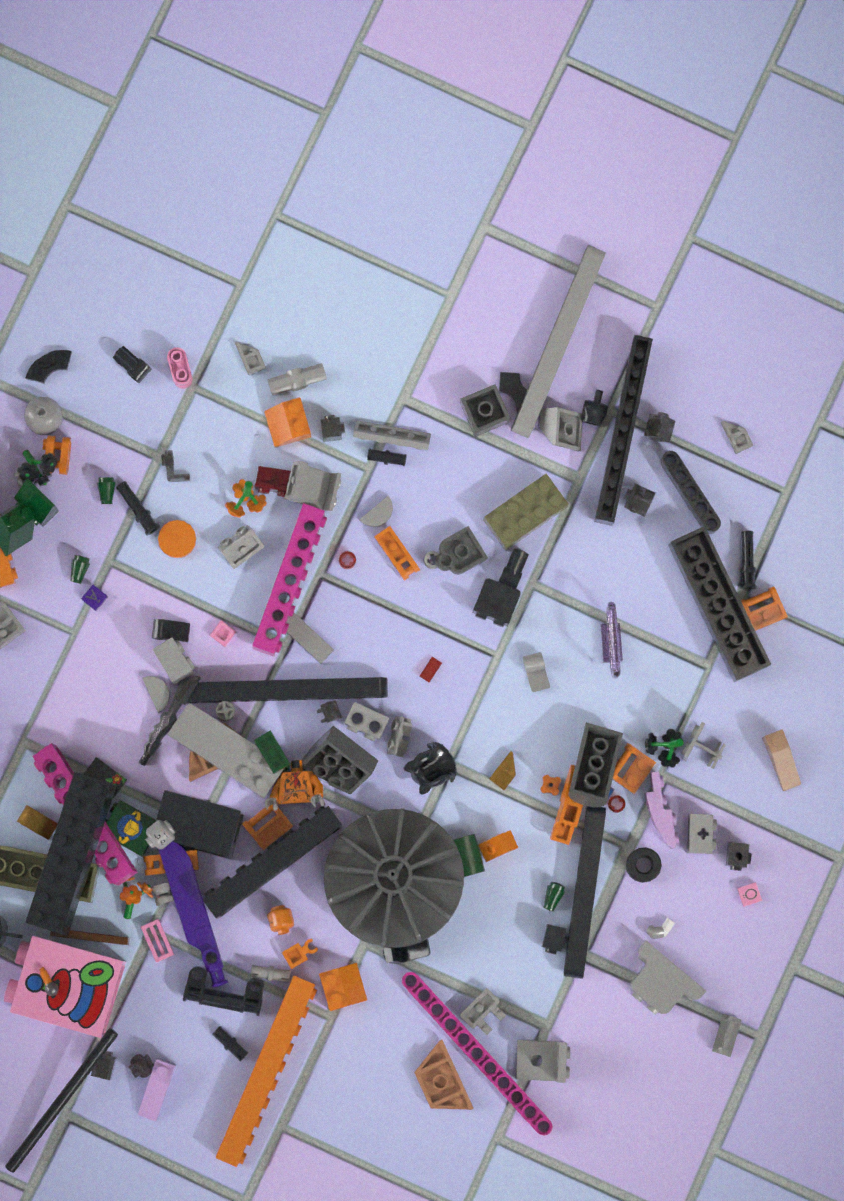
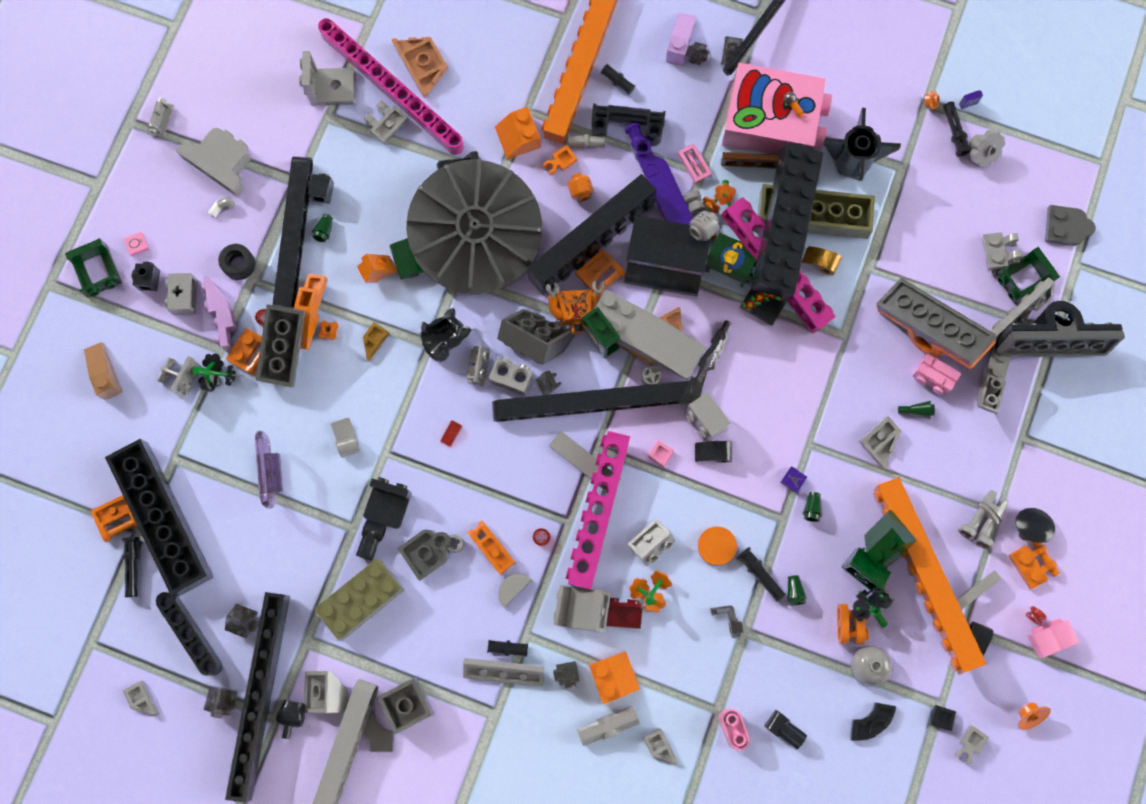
camera: 175 degrees left, 5 degrees down
light grey tile [142,676,170,713] -> none
none -> dark green panel [65,238,122,298]

